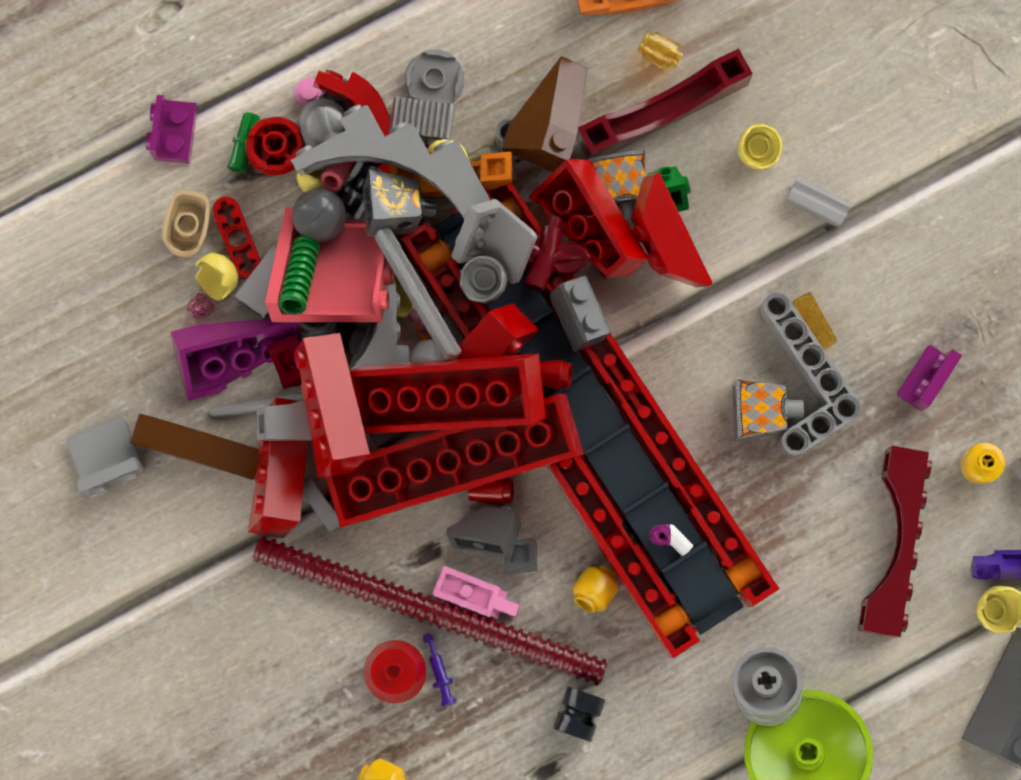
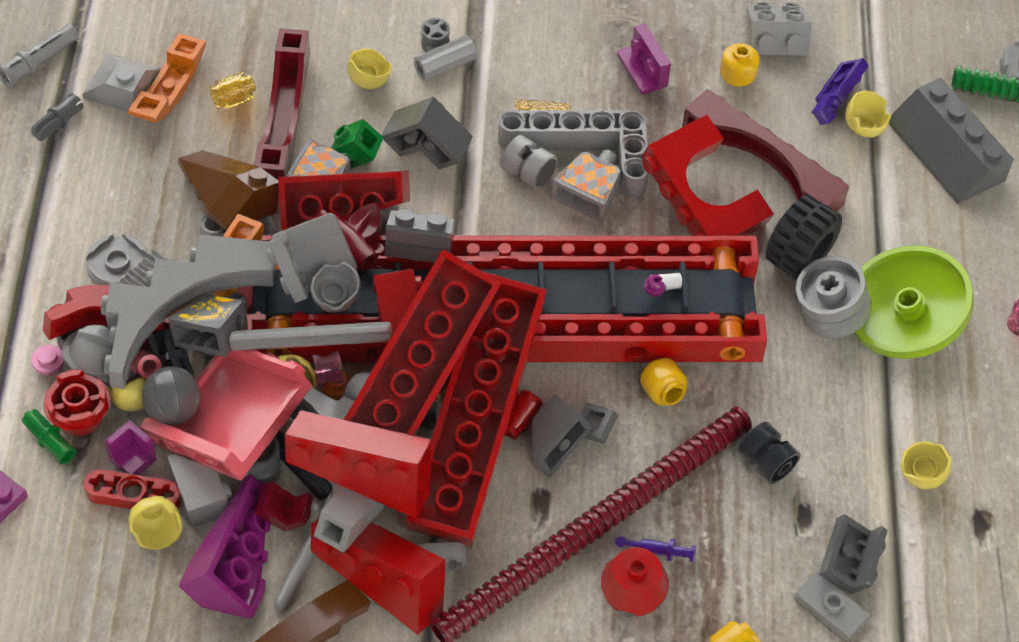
camera: 60 degrees left, 25 degrees down
tan piece [162,190,210,258] -> none
clear pink hinge [187,293,214,320] -> none
green piece [279,236,320,314] -> none
bright pink hinge [432,566,520,619] -> none
red wedge [631,172,713,288] -> none
none -> magenta panel [105,420,157,475]
none -> dark grey brick [381,96,473,170]
none -> dark grey wheel [421,18,450,52]
none -> light grey wheel [500,135,558,190]
none -> red arch [641,114,774,236]
none -> black tyre [765,194,842,280]

